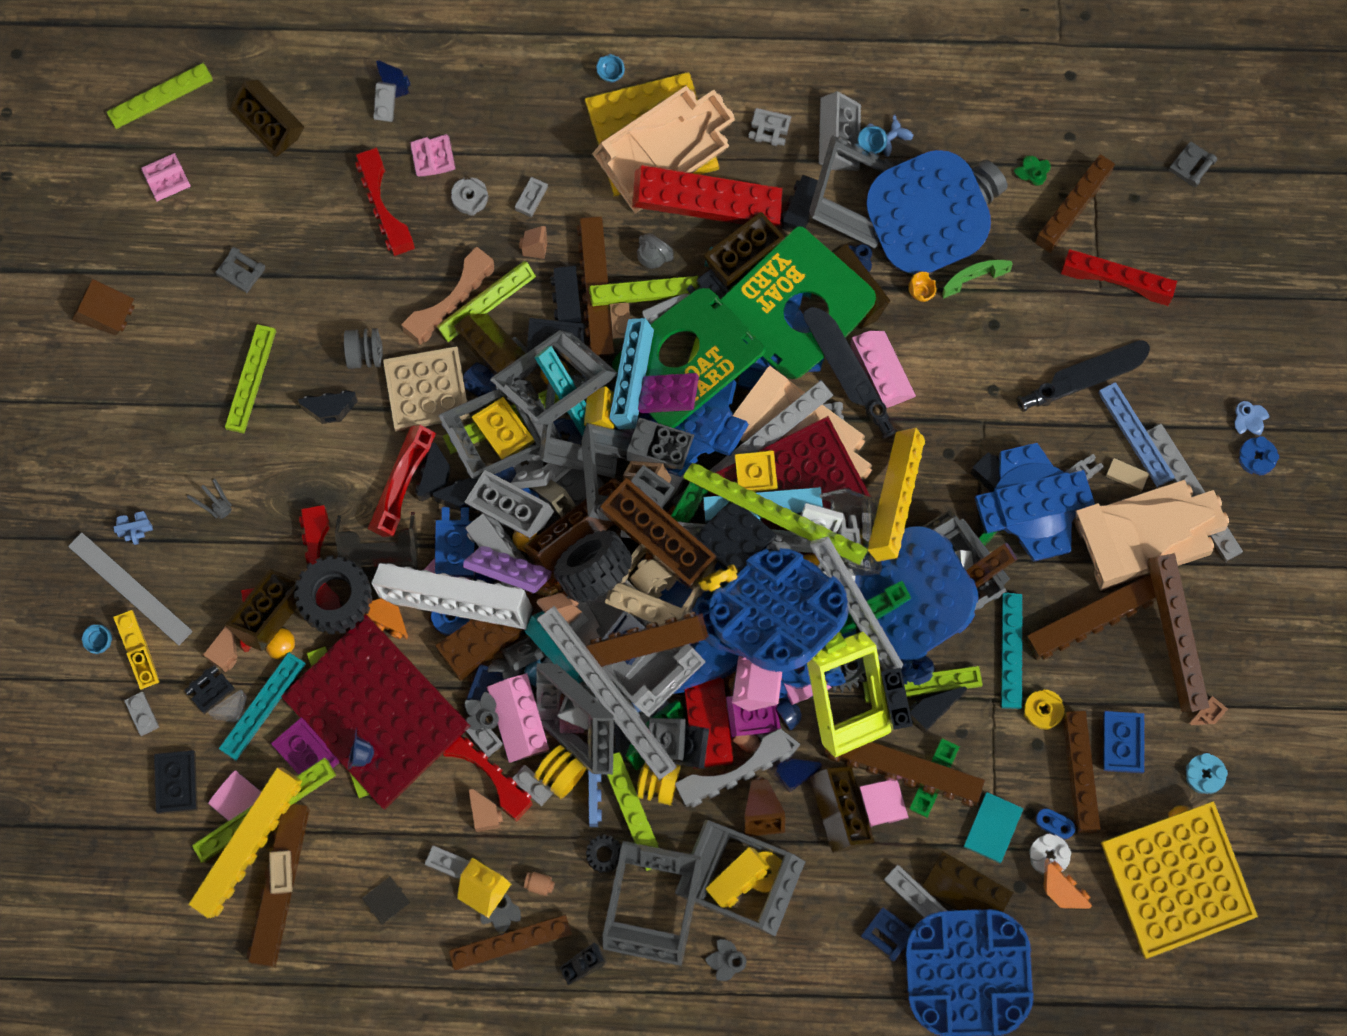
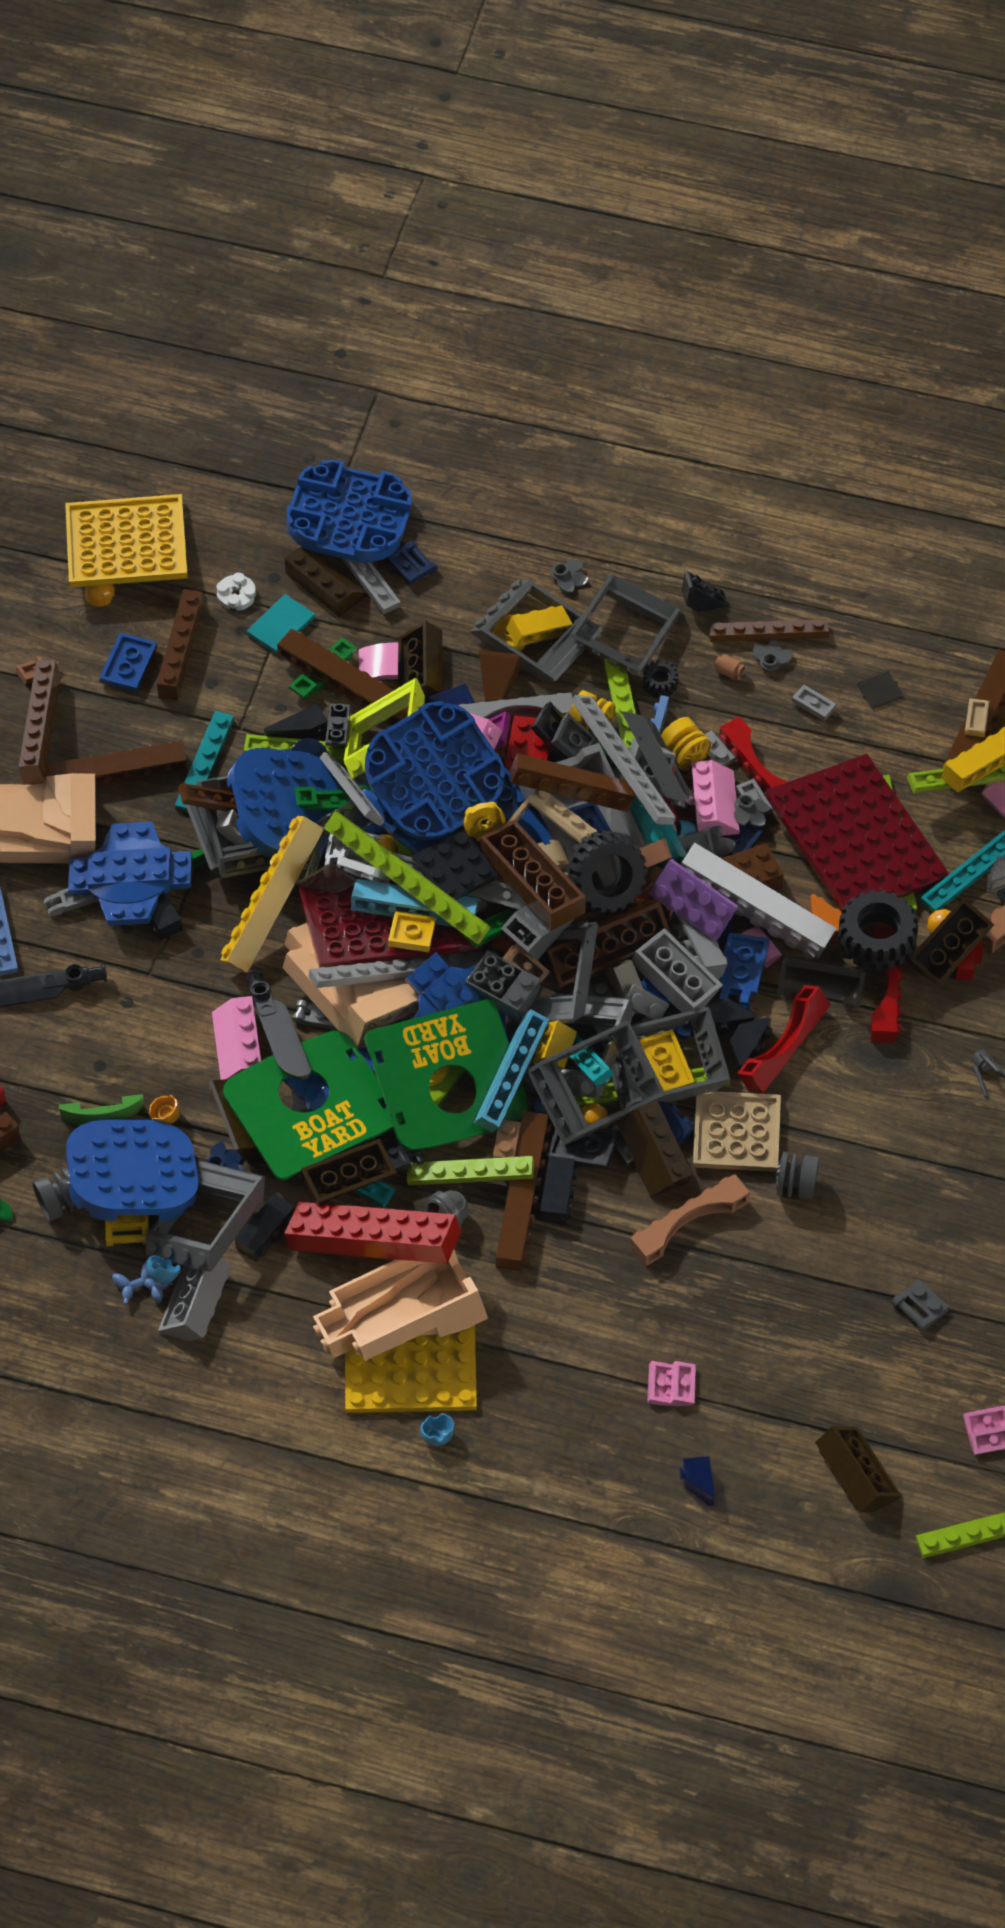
camera: 165 degrees left, 15 degrees down
lime plate [225,325,276,434] -> none
magenta plate [271,717,340,775] -> none
black slope [298,390,358,424] -> none
dark blue piece [348,727,374,769] -> none
red arch [355,148,415,256] -> none
light grey plate [374,82,396,122] -> none
lime tile [437,261,536,342] -> none
light grey plate [451,178,488,215] -> none
yellow slope [457,858,511,918] -> none
nougat slope [469,789,503,832] -> none
light grey plate [515,177,548,217] -> none
nougat slope [519,226,548,259] -> none
magenta plate [638,373,699,413] -> none
light grey hinge [642,294,689,324] -> none
light grey plate [749,108,791,146] -> none
yellow plate [1024,690,1064,730] -> none
blue plate [1036,809,1075,840] -> none
orange slope [1044,858,1092,909] -> none
tan tile [1106,458,1149,492] -> none
medium azure plate [1186,753,1228,794] -> none

